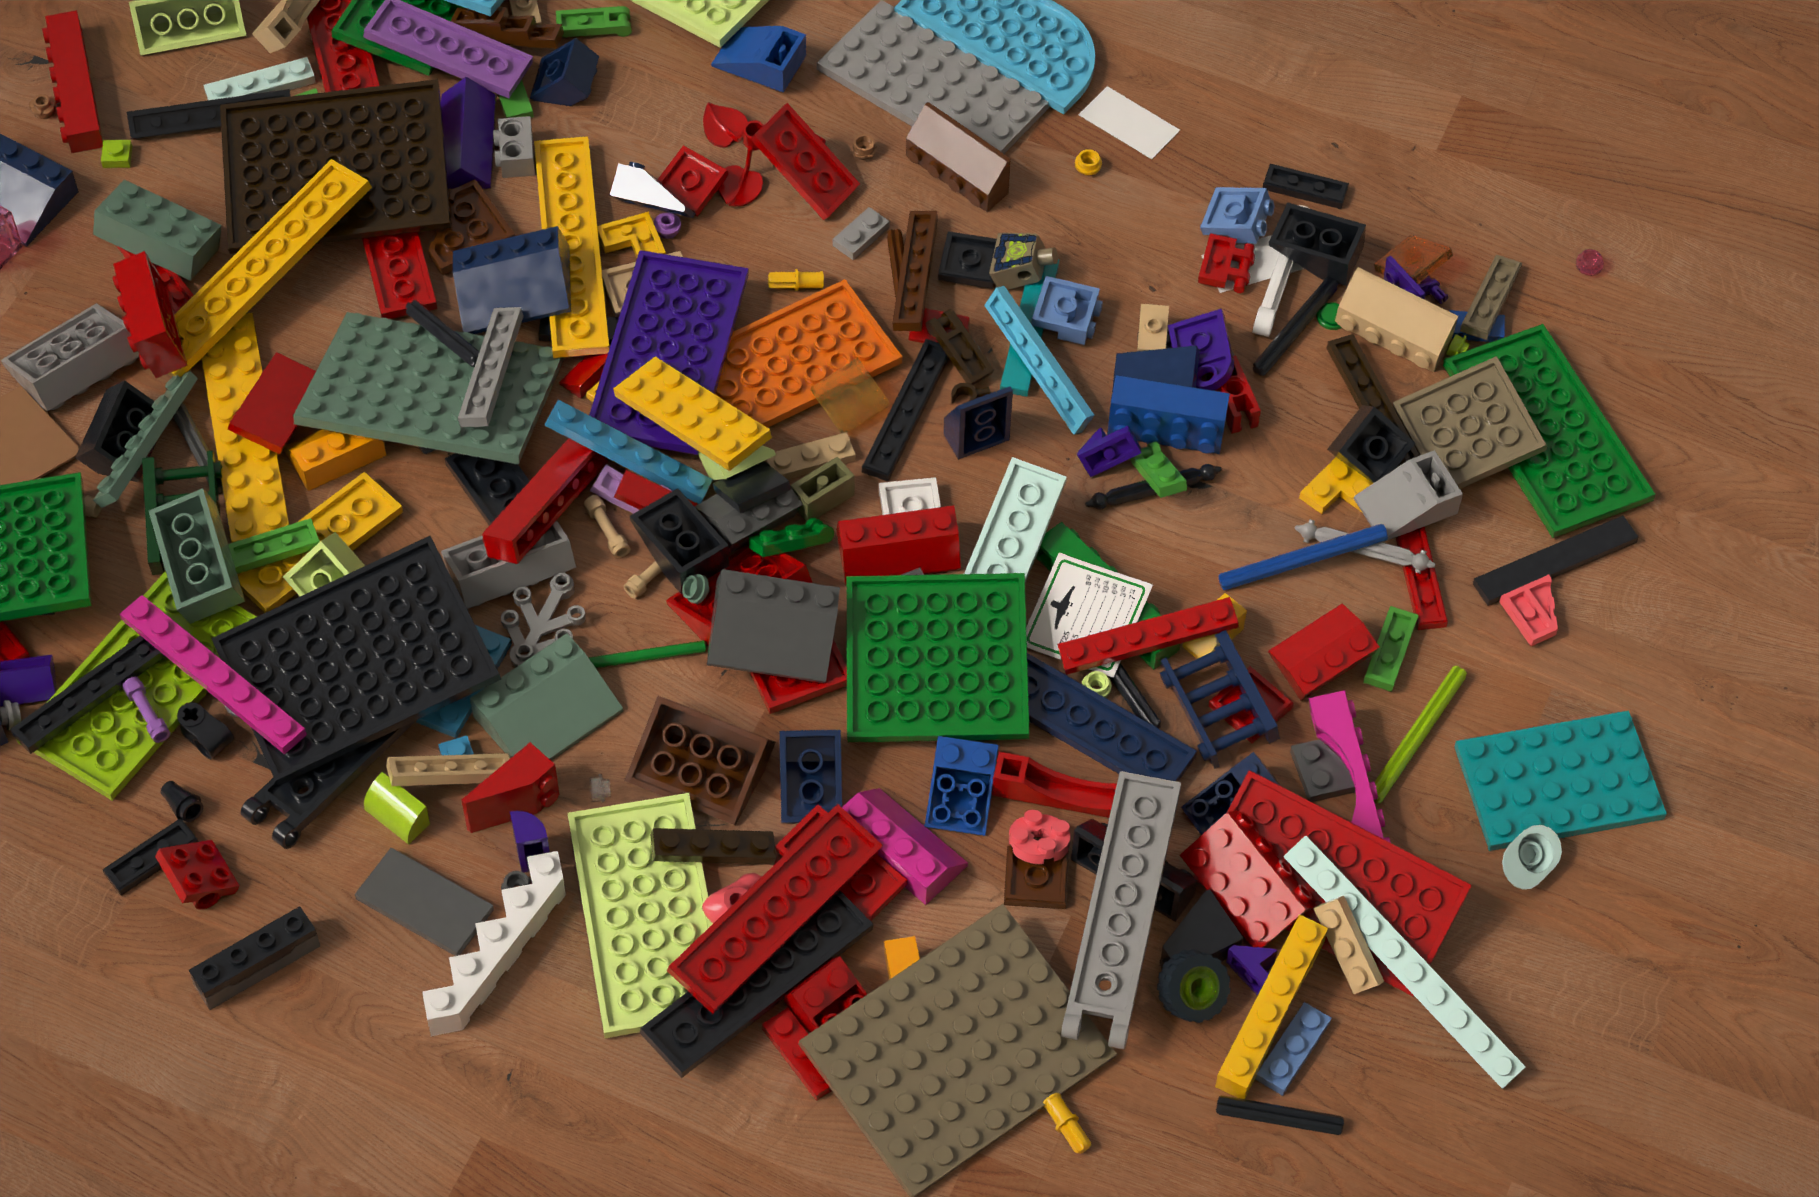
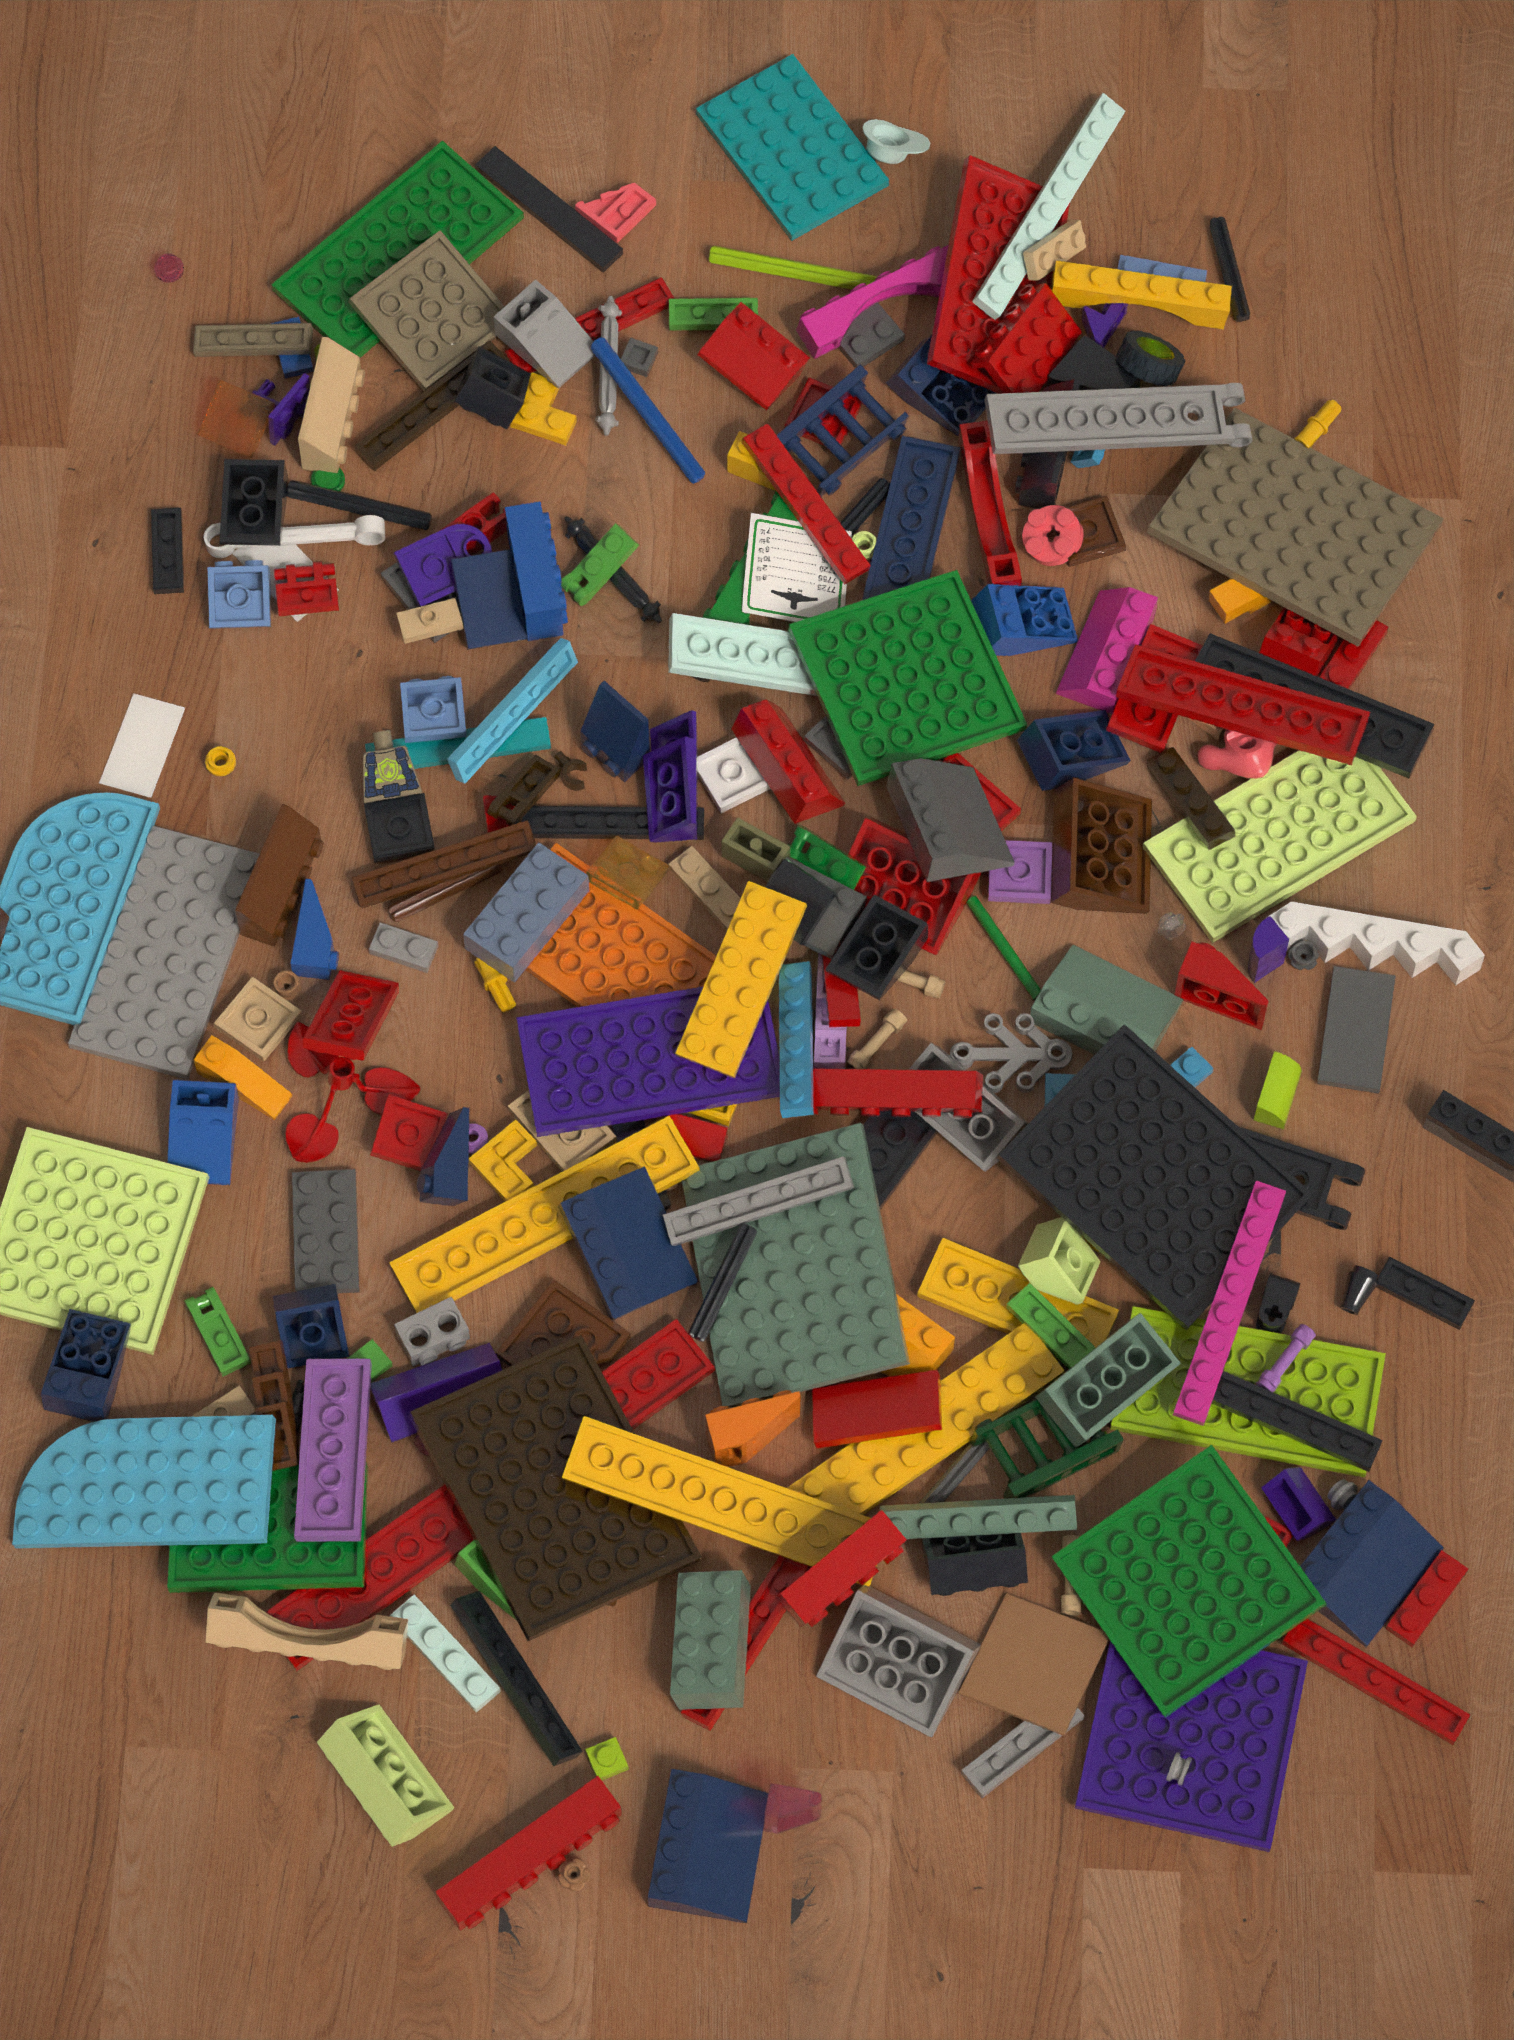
camera: 110 degrees left, 10 degrees up
red plate [155,839,240,910] -> none
tan plate [386,753,510,786] -> none
sand green plate [682,574,709,604] -> none
dark purple slope [1077,426,1142,477] -> none
none -> light orange slope [194,1035,292,1120]
none -> tan plate [214,977,302,1062]
none -> blue slope [291,879,339,980]
none -> dark grey plate [292,1169,360,1294]
none -> sand blue brick [463,842,589,983]
none -> dark grey plate [621,338,658,377]
none -> dark purple slope [643,710,697,843]
none -> orange slope [705,1390,801,1467]
none -> medium lavender plate [988,840,1052,904]

